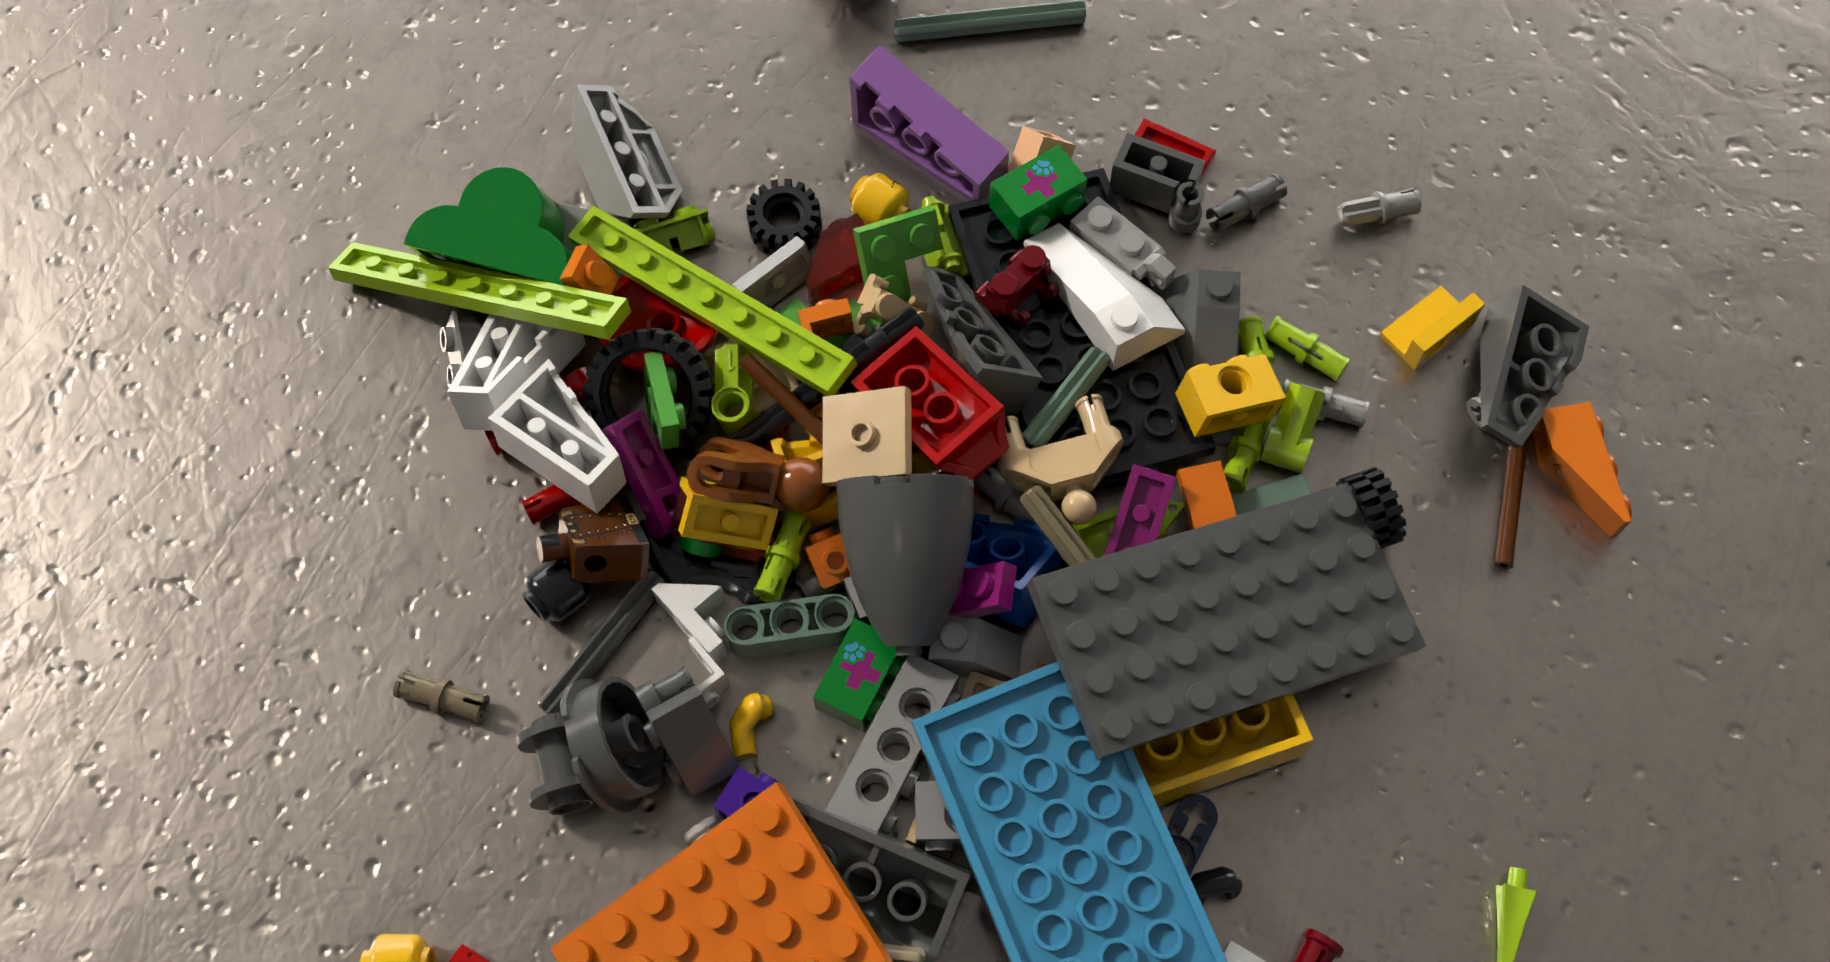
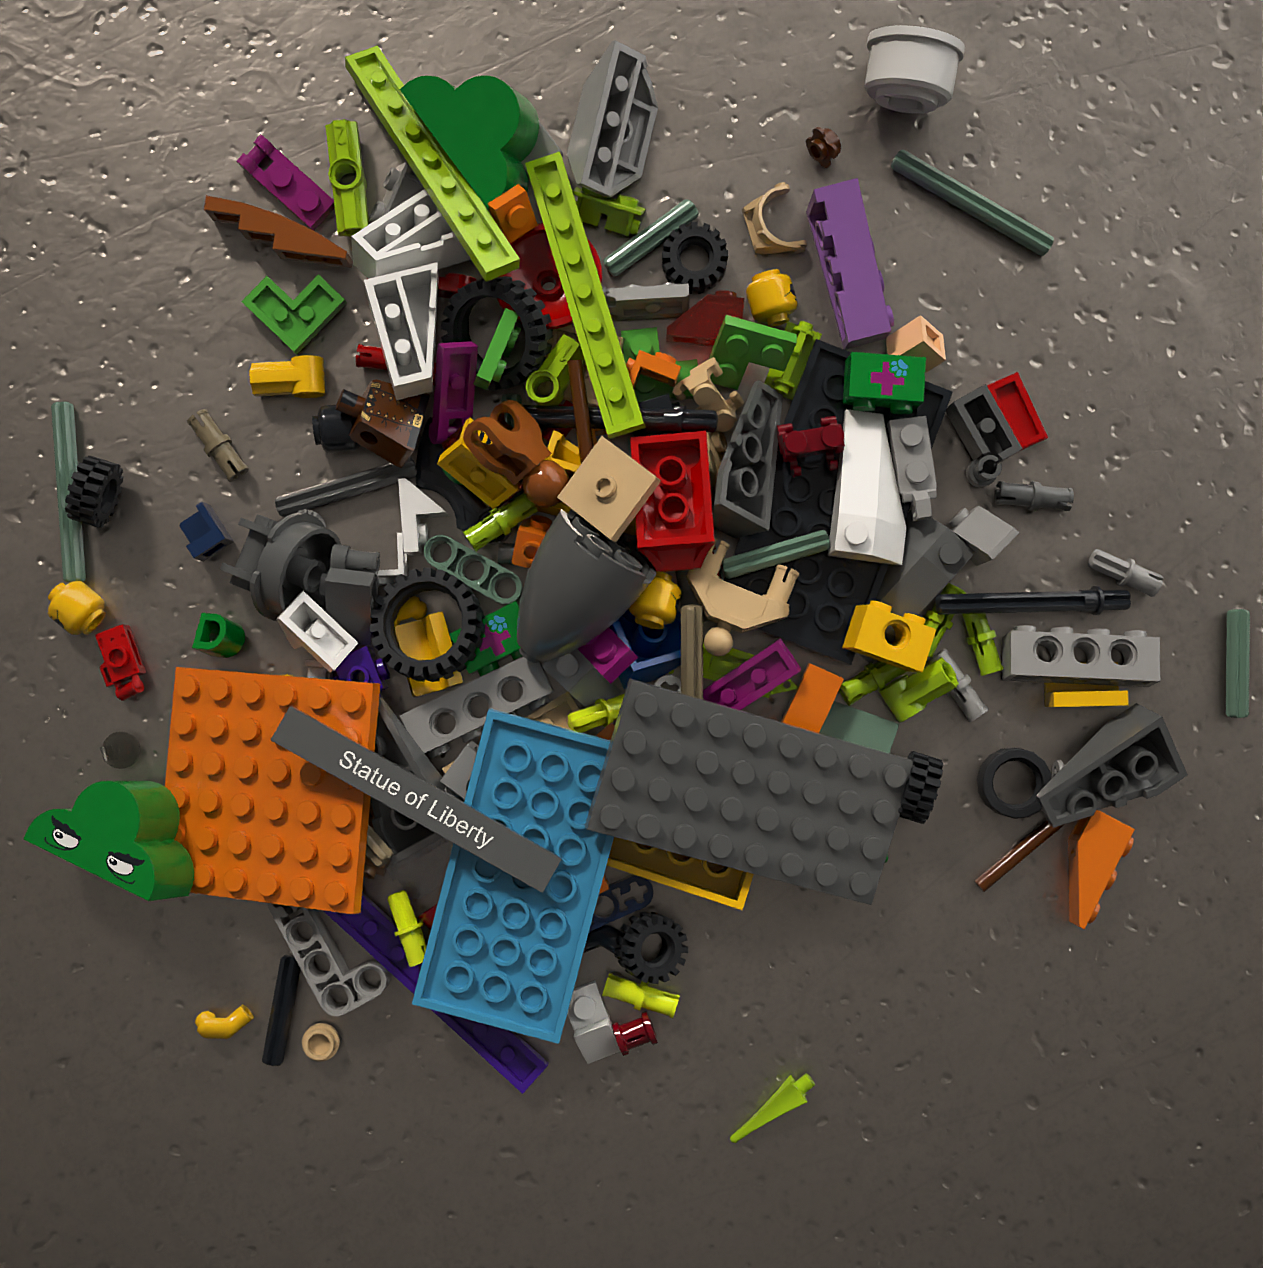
camera: 35 degrees right, 20 degrees up
none -> sand green axle [51,401,86,583]
none -> black tyre [65,455,124,528]
none -> dark blue panel [179,502,234,562]
none -> green plate [192,613,245,658]
none -> dark orange slope [204,195,353,268]
none -> magenta plate [236,134,335,231]
none -> bright green plate [241,274,347,355]
none -> yellow piece [249,355,325,398]
none -> dark grey tile [271,706,562,893]
none -> white slope [276,591,358,672]
none -> lime piece [325,119,370,238]
none -> black tyre [370,568,485,682]
none -> yellow panel [394,611,463,697]
none -> neon yellow axle [567,693,625,733]
none -> neon yellow pin [602,973,680,1019]
none -> sand green axle [603,199,699,276]
none -> black tyre [615,911,688,984]
none -> yellow head [629,571,681,629]
none -> tan helmet [742,182,807,254]
none -> reddish brown plate [806,127,841,168]
none -> black axle [935,586,1131,615]
none -> light grey slope [949,506,1019,566]
none -> black tyre [977,747,1052,819]
none -> light grey brick [1002,625,1161,687]
none -> sand green axle [1226,609,1250,718]

